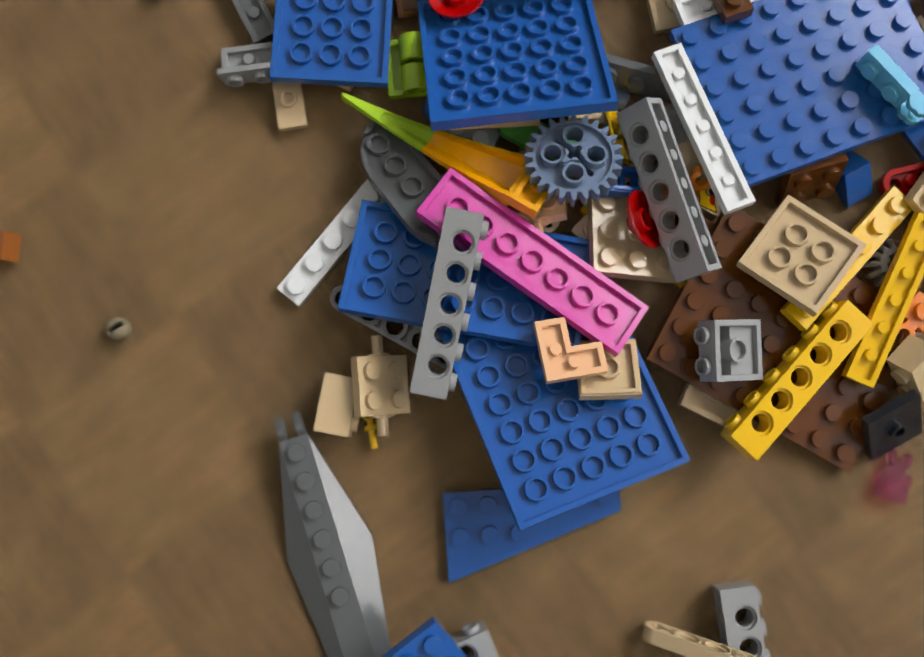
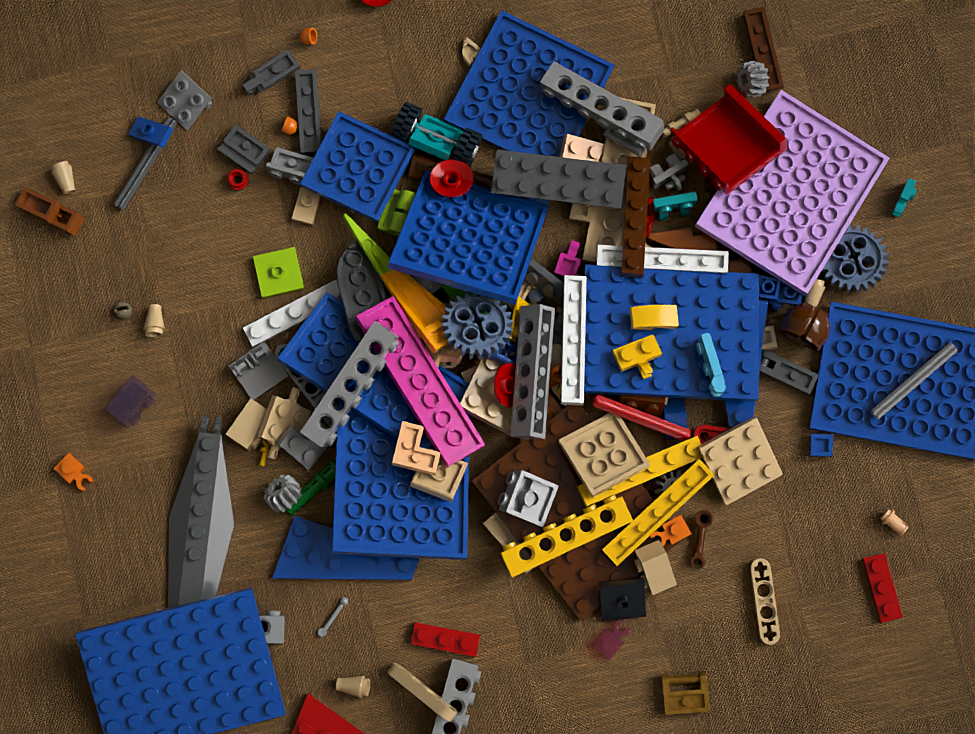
camera: 25 degrees right, 5 degrees down
none -> orange plate [53,453,94,491]
none -> clear purple brick [105,376,156,428]
none -> dark grey axle [113,117,177,210]
none -> blue plate [128,116,173,148]
none -> tan cone [143,304,165,338]
none -> light grey hinge [157,70,213,131]
none -> dark grey plate [217,125,271,175]
none -> red plate [227,169,249,190]
none -> light grey hinge [229,341,288,400]
none -> lime plate [253,247,305,299]
none -> light grey gear [263,475,302,512]
none -> light grey plate [276,425,329,470]
none -> orange hinge [281,116,298,135]
none -> green pin [287,460,336,516]
none -> light grey hinge [318,597,348,637]
none -> red plate [411,622,480,657]
none -> dark pink plate [554,240,581,277]
none -> red axle [592,395,691,441]
none -> yellow plate [612,334,662,380]
none -> yellow slope [629,305,679,330]

